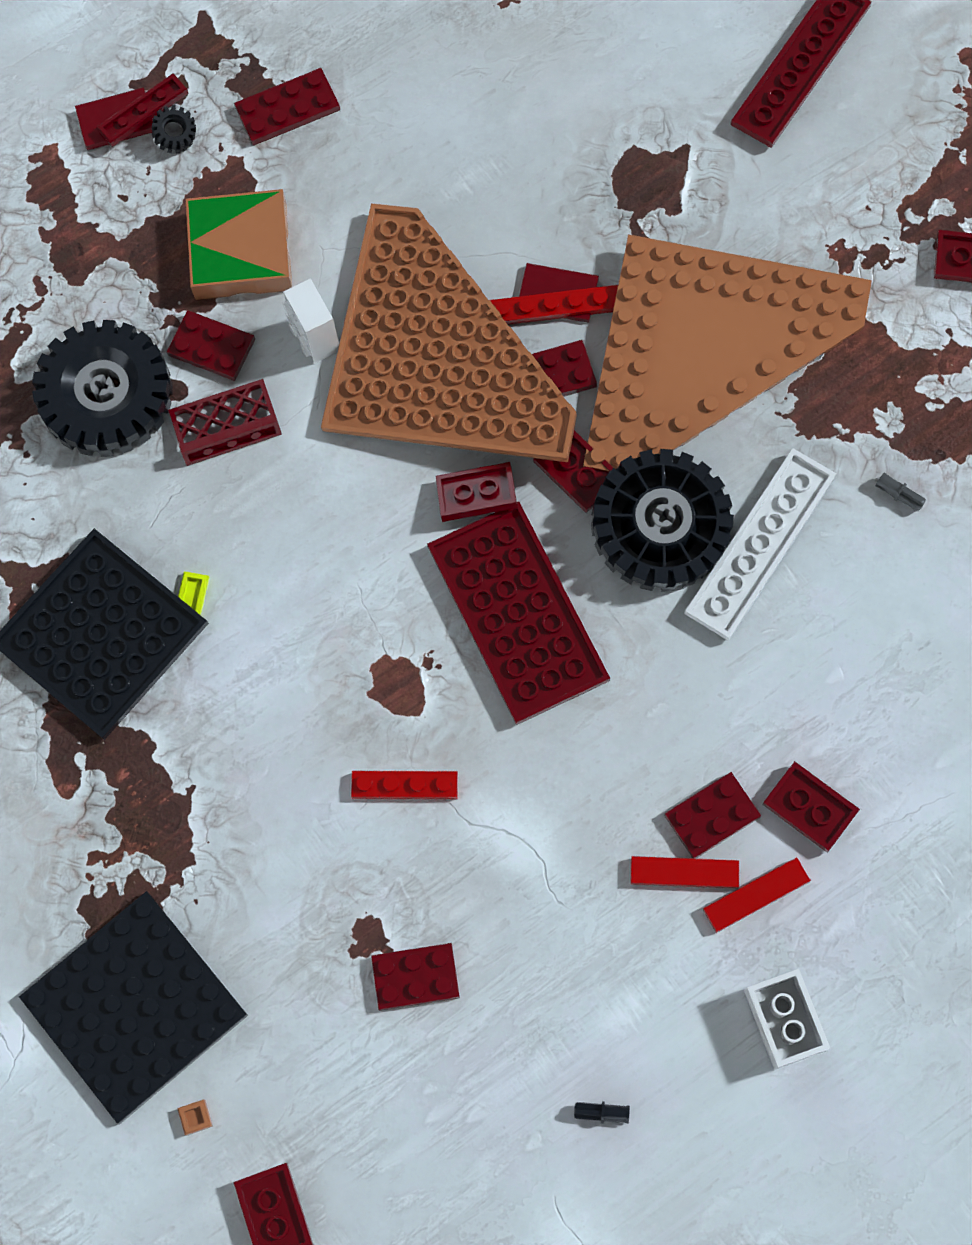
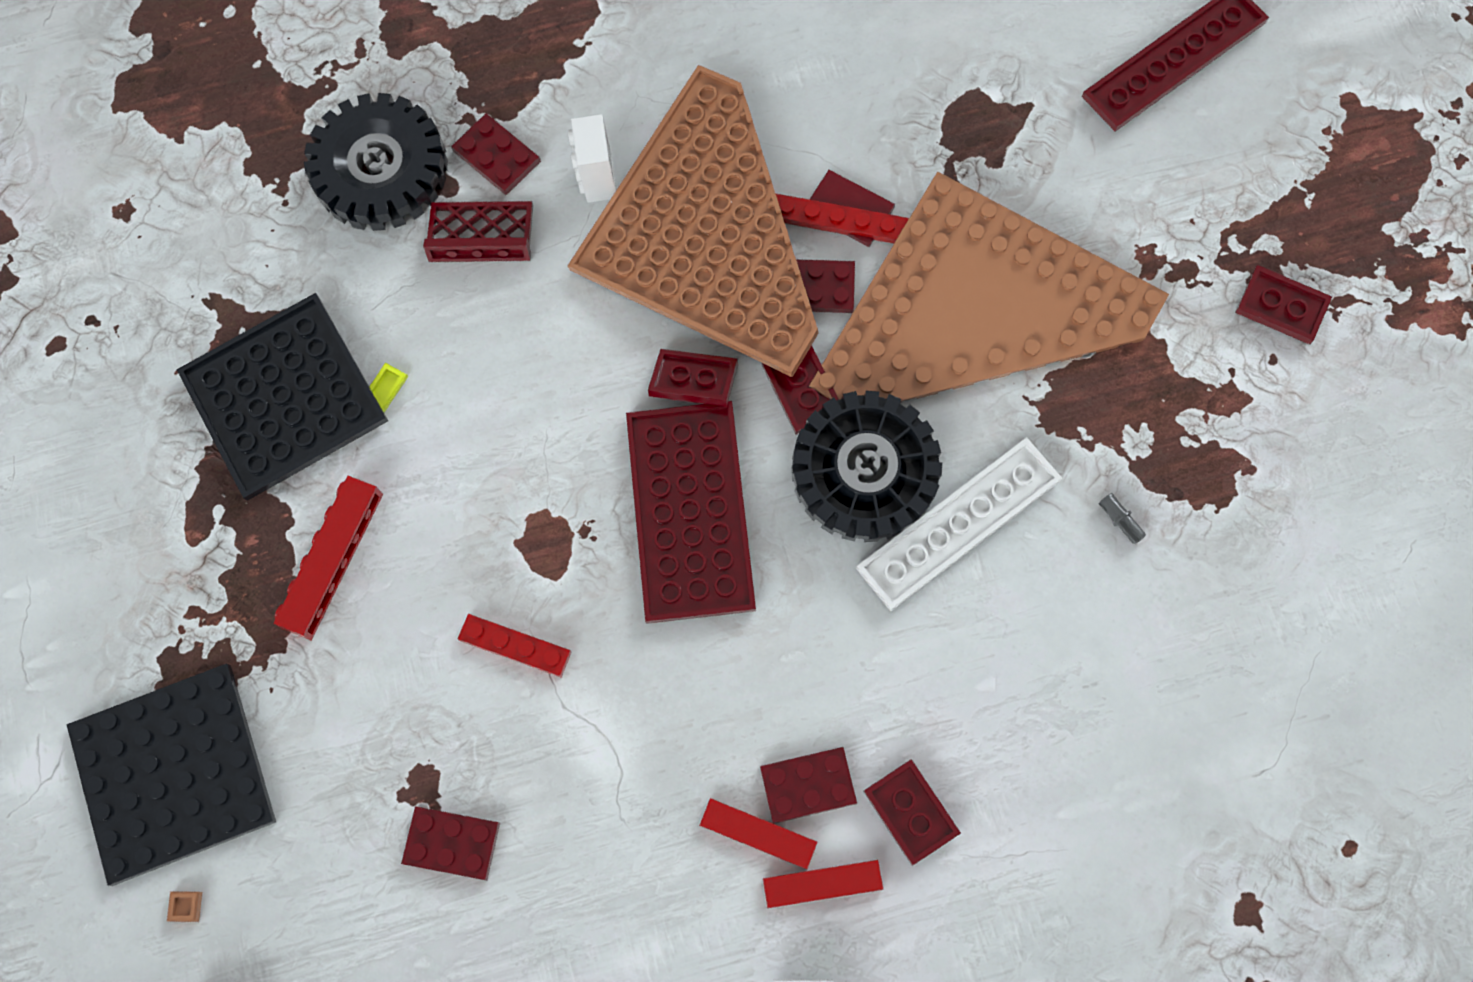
camera: 20 degrees right, 0 degrees up
nougat tile [186,189,292,300] -> none
none -> red brick [274,475,383,641]

